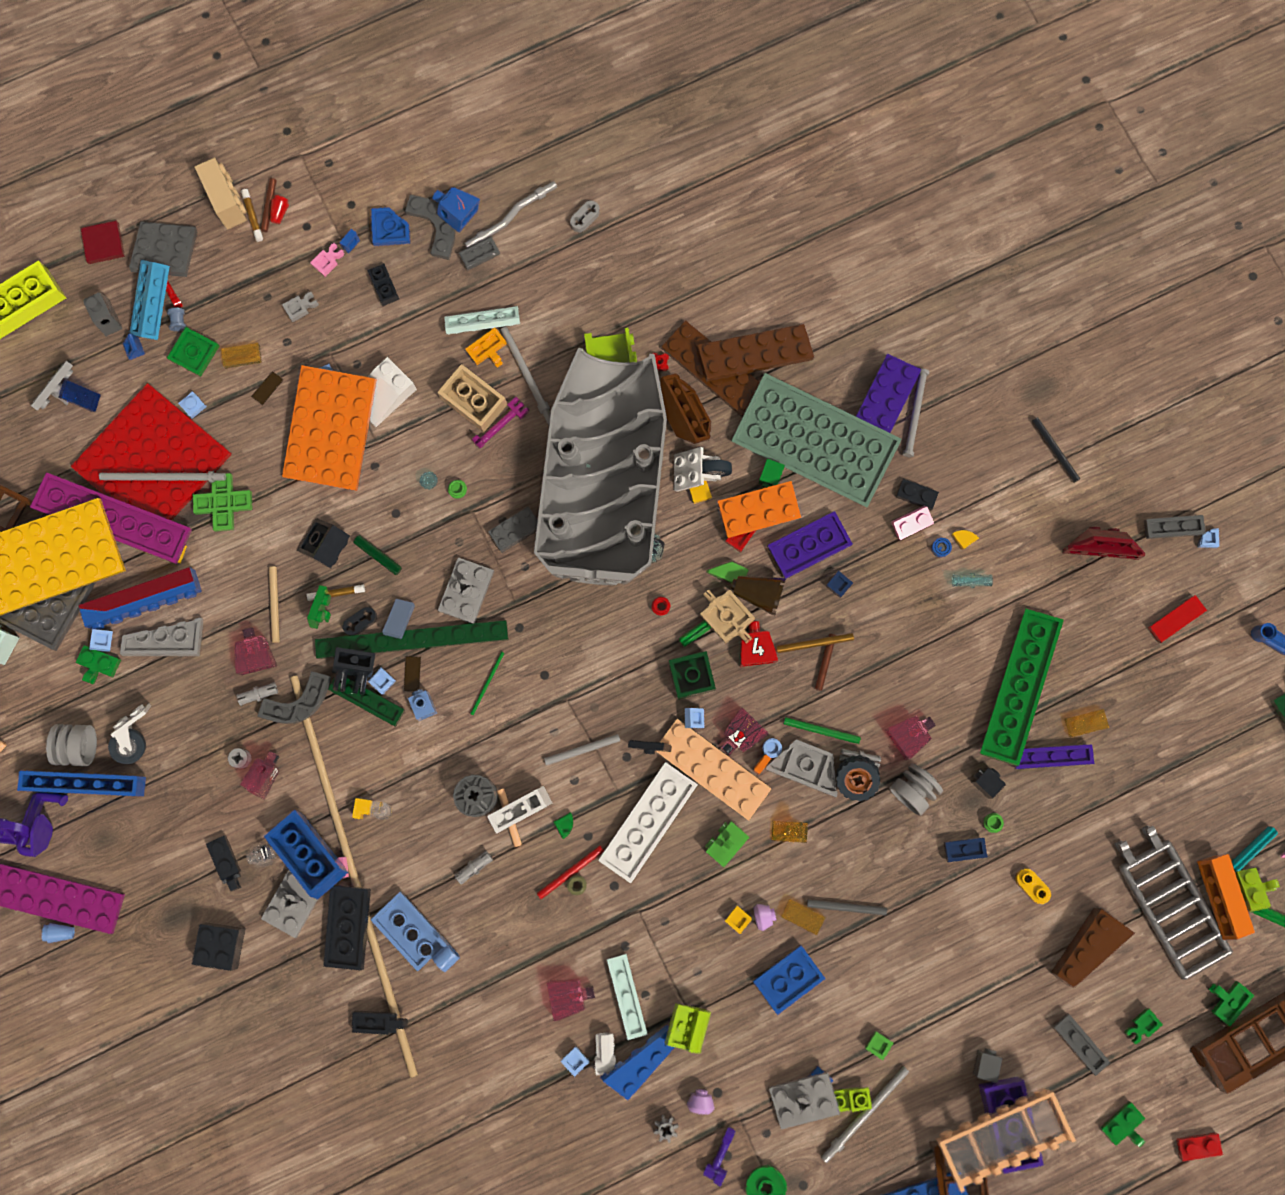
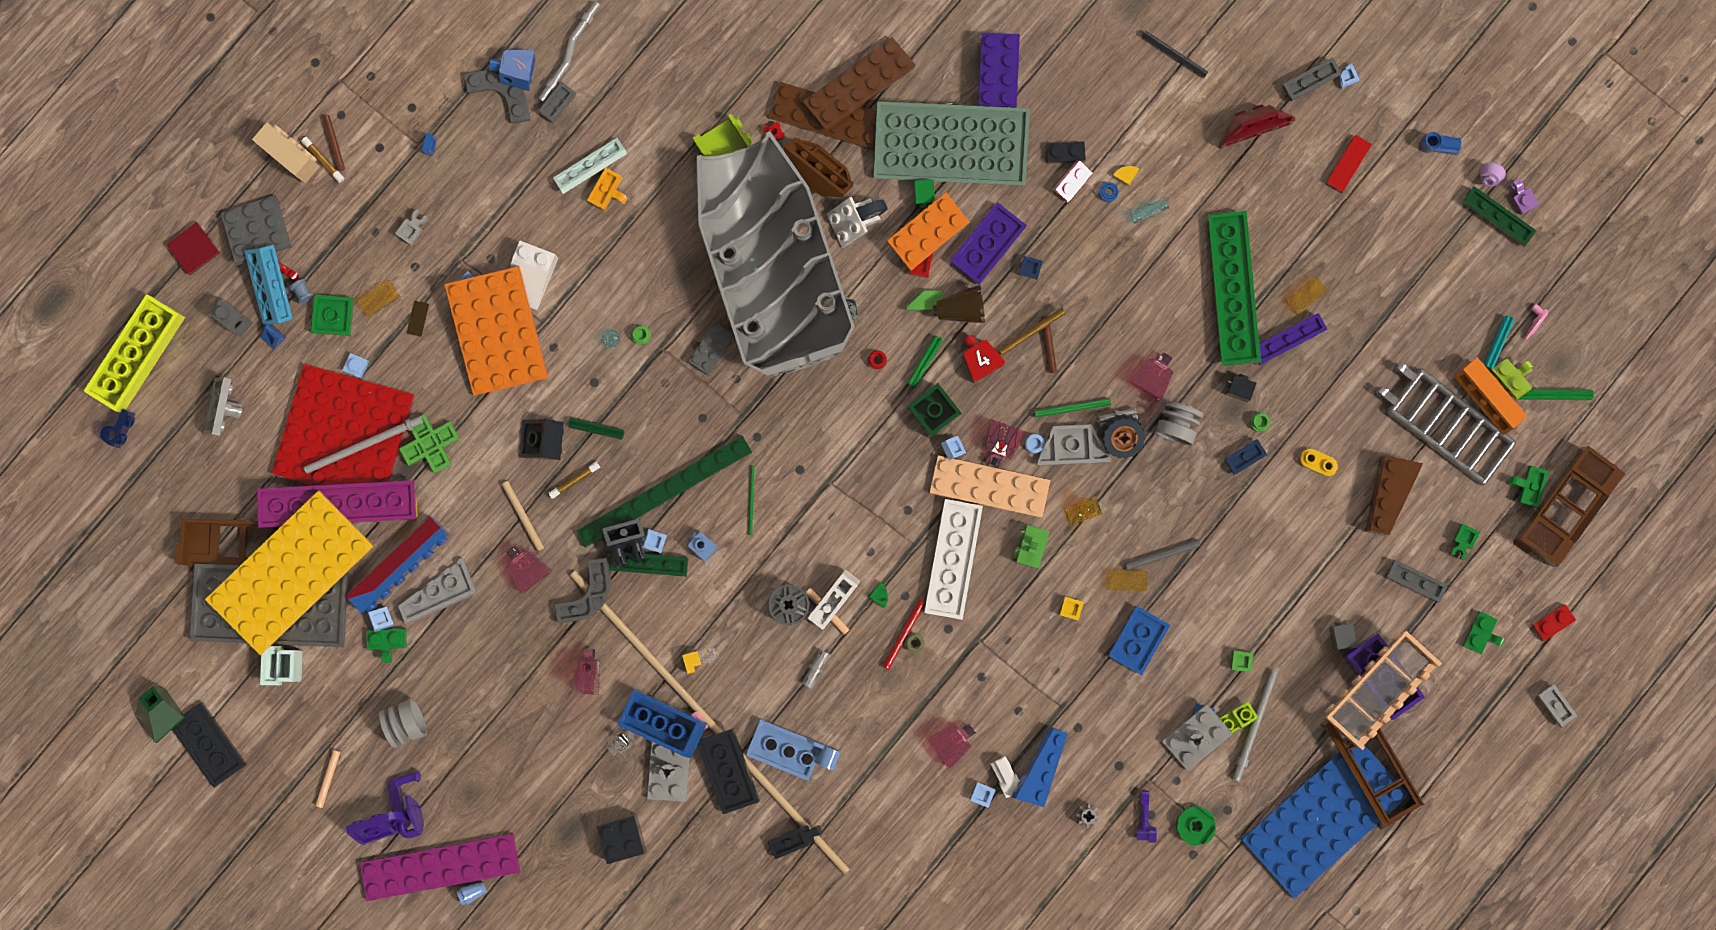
camera: 20 degrees left, 5 degrees up
blue brick [17,771,146,797] -> none
clear blue plate [58,380,101,412] -> none
plate [108,703,151,764] -> none
black hinge [206,835,241,892] -> none
light grey wheel [228,748,252,769] -> none
light grey pin [236,682,279,706] -> none
red cone [269,195,289,225] -> none
green plate [307,585,331,629] -> none
bright pink plate [310,243,344,277] -> none
black beam [343,607,377,636] -> none
black slope [367,263,399,306] -> none
blue plate [371,207,411,246] -> none
sand blue tile [382,599,415,639] -> none
dark brown sticker [404,657,421,691] -> none
tan brick [437,364,507,433] -> none
light grey plate [438,558,494,624] -> none
magenta hinge [472,397,530,449] -> none
light grey bar [500,327,551,425] -> none
light grey bar [544,734,620,766] -> none
light grey beam [570,201,600,233] -> none
light aqua plate [607,954,647,1040] -> none
black plate [628,740,672,755] -> none
lime brick [665,1003,711,1053] -> none
lavender cone [687,1089,715,1114] -> none
yellow tile [689,481,712,504] -> none
tan plate [700,590,755,644] -> none
orange tile [753,755,771,775] -> none
lavender cone [753,904,776,931] -> none
light grey bar [902,369,929,457] -> none

